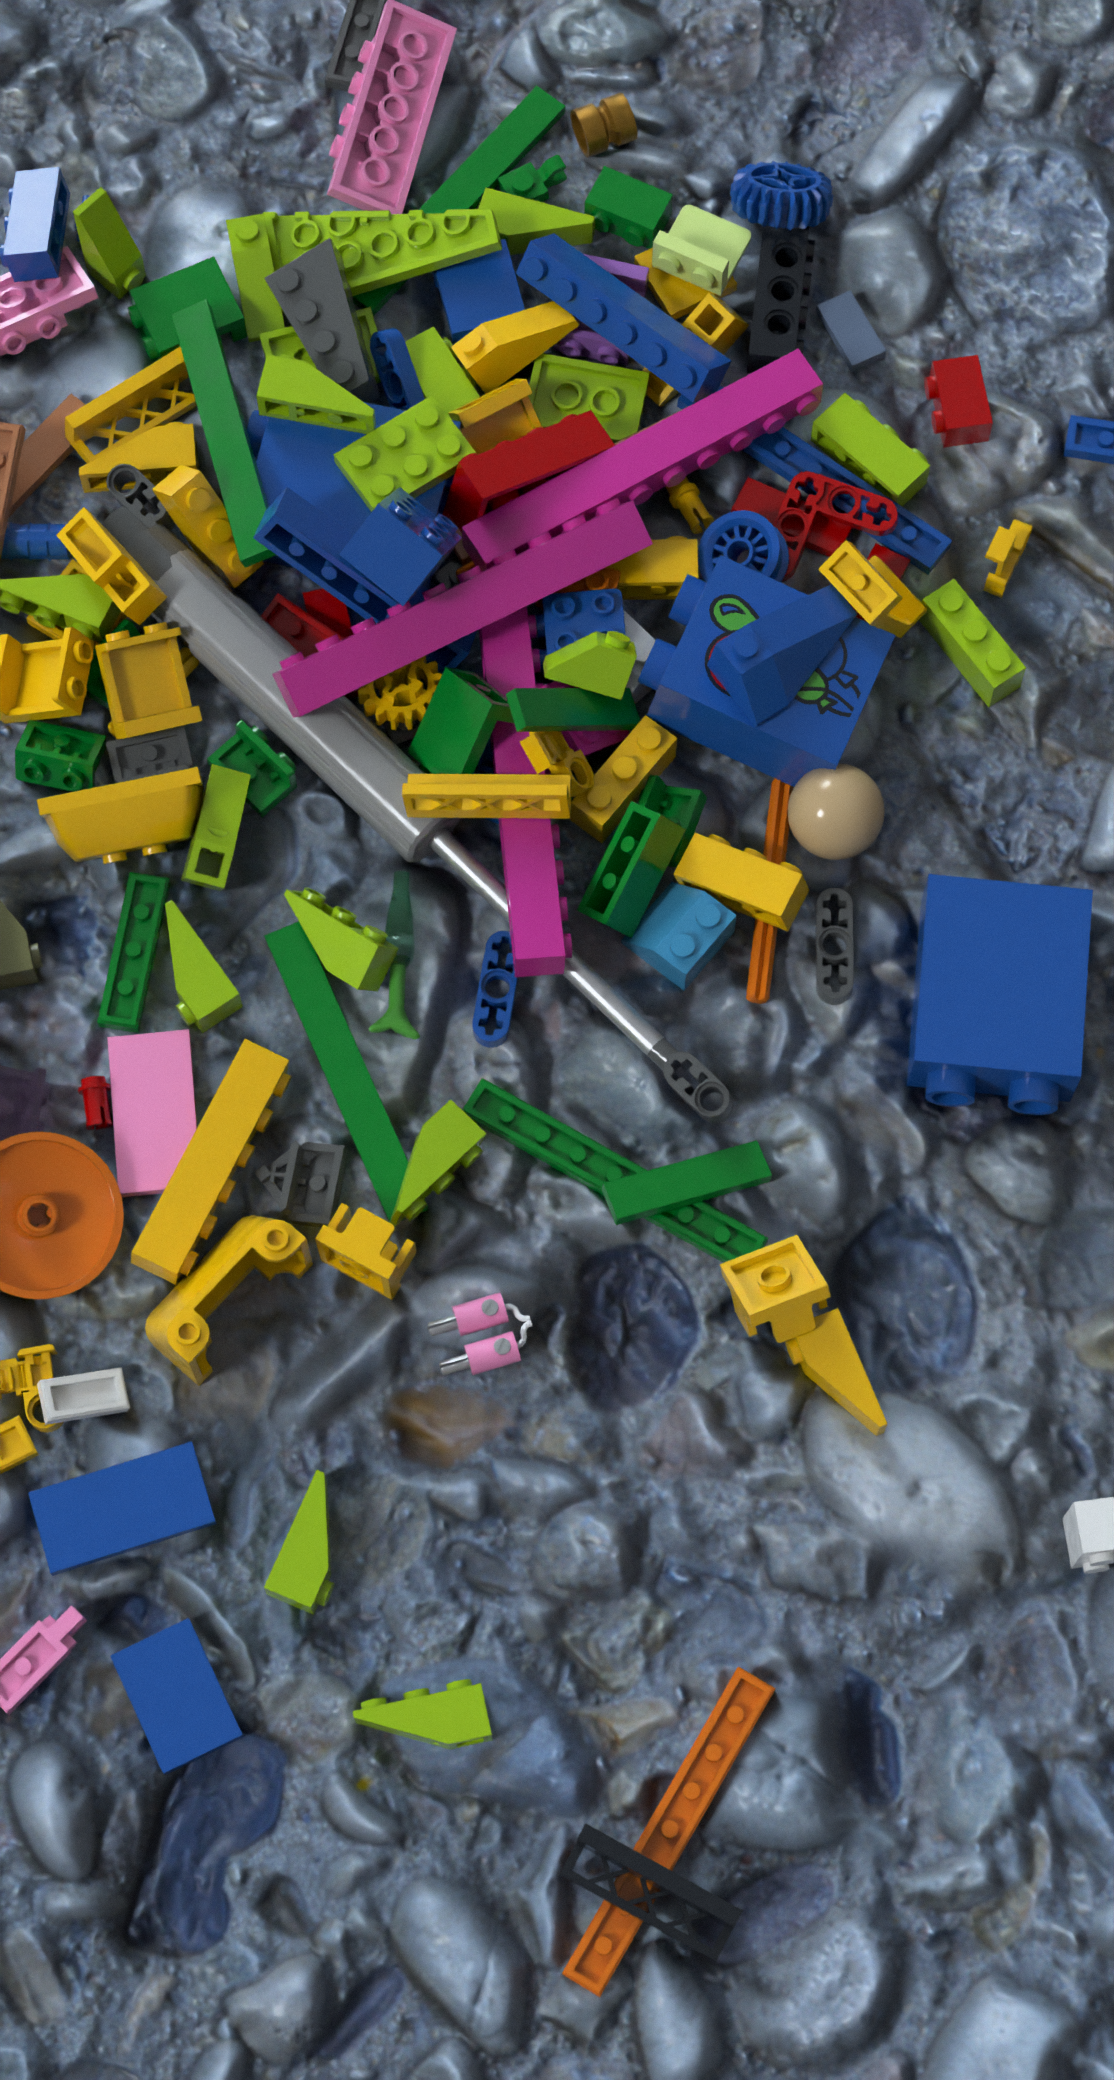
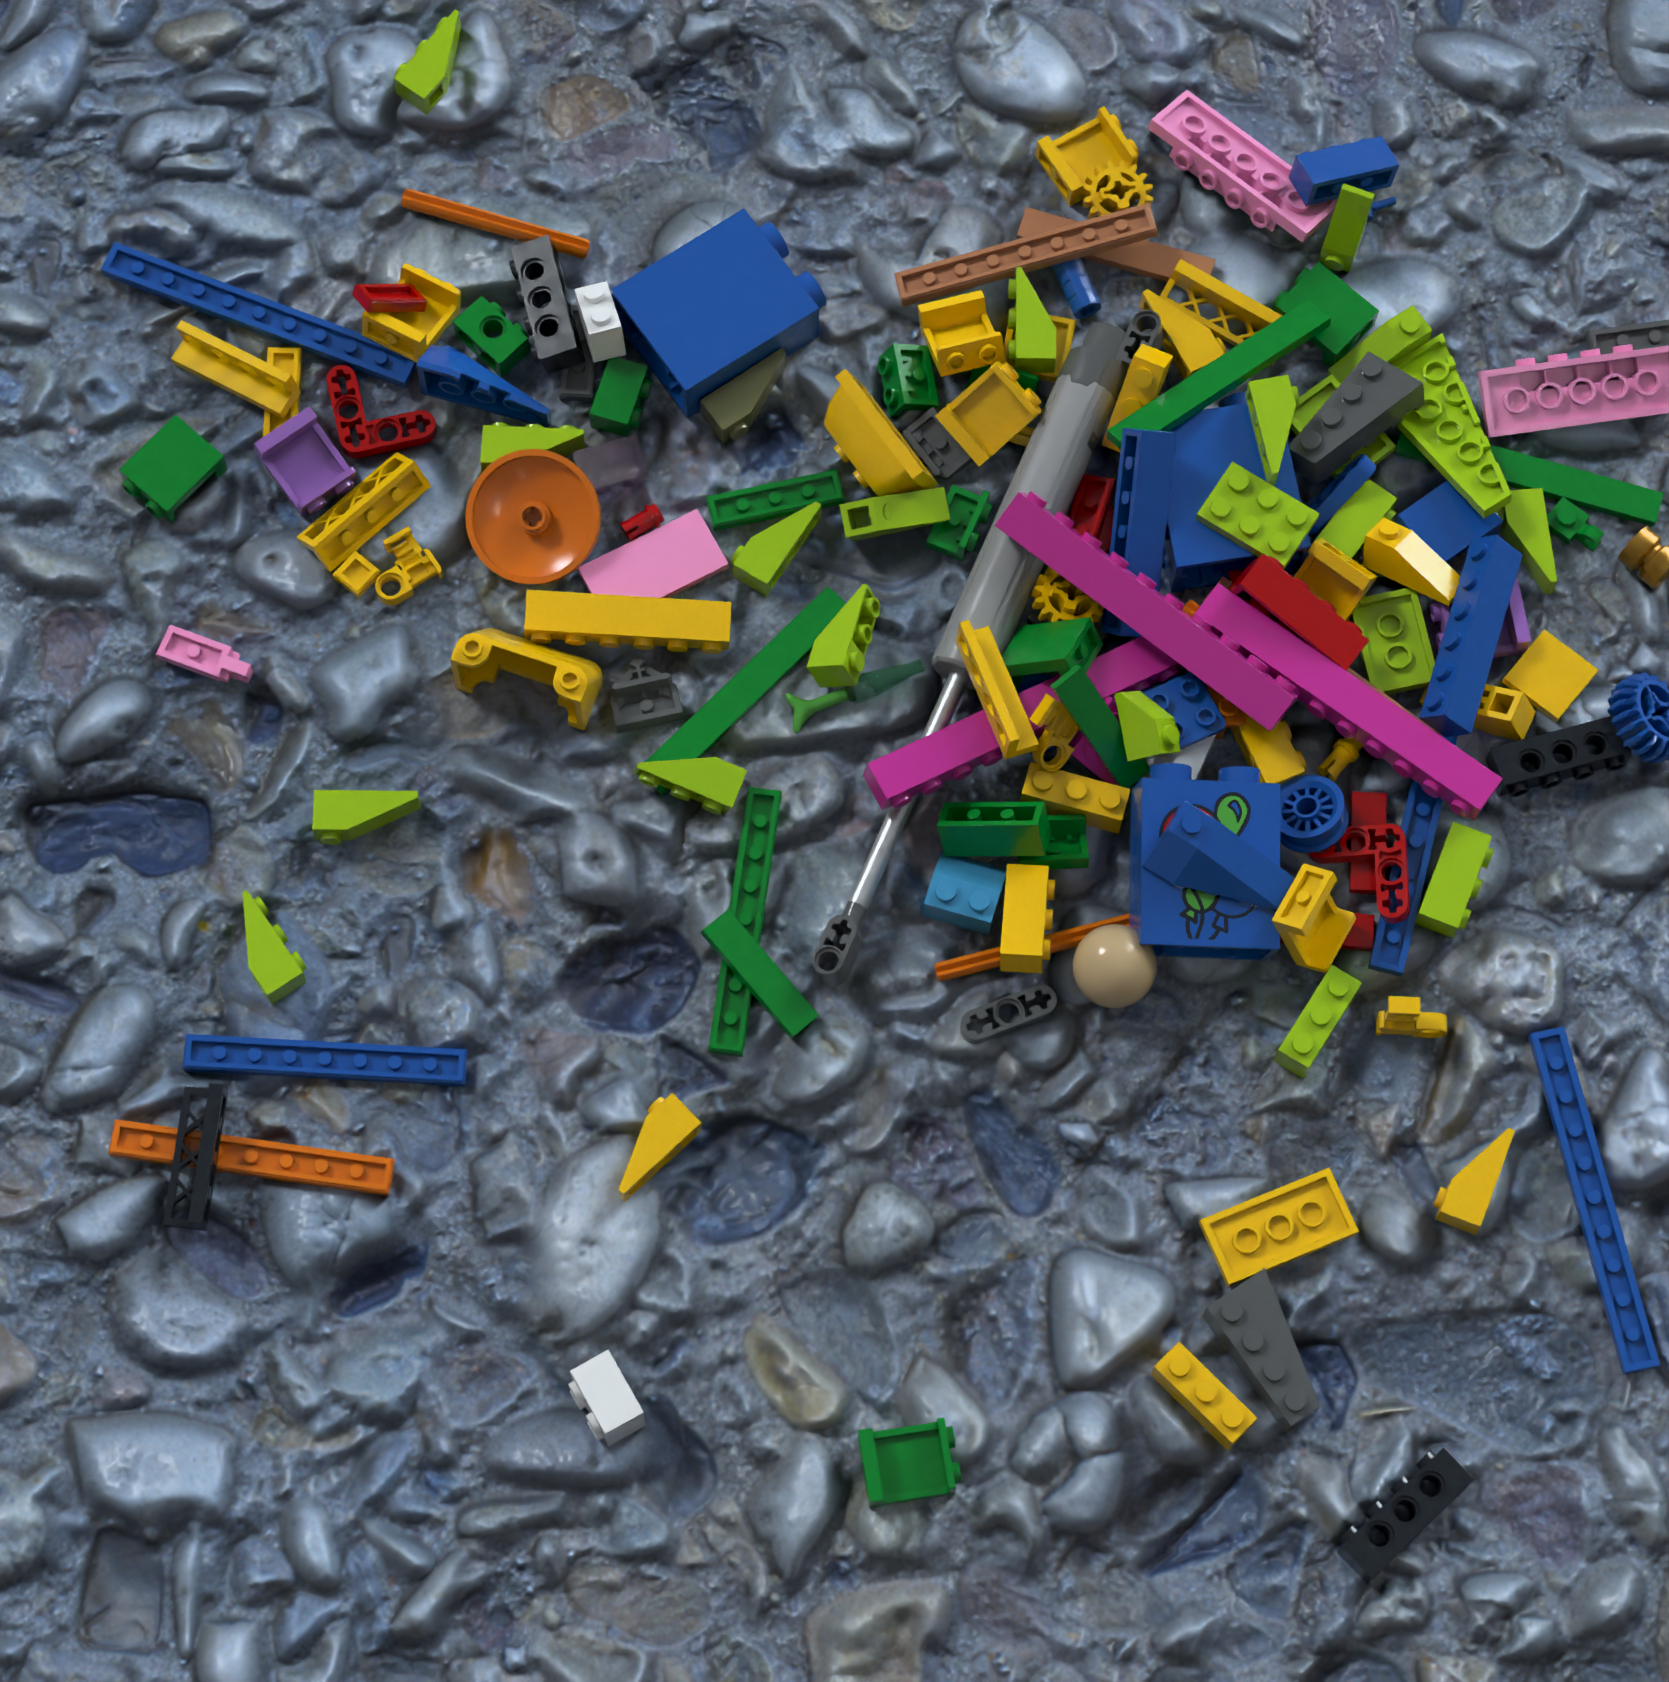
camera: 65 degrees right, 0 degrees up
blue tile [28,1441,217,1576] -> none
white tile [37,1367,130,1425] -> none
yellow slope [56,507,167,625] -> none
blue tile [110,1618,244,1775] -> none
yellow panel [315,1203,416,1300] -> none
blue piece [339,487,462,606] -> none
bright pink piece [427,1292,532,1375] -> none
blue beam [472,931,519,1048] -> none
green brick [584,166,673,249] -> none
yellowish green bracket [652,205,751,296] -> none
yellow panel [720,1235,831,1343] -> none
sand blue tile [816,290,886,372] -> none
blue brick [907,874,1093,1115] -> none
red brick [924,355,993,448] -> none
none -> blue tile [183,1034,468,1086]

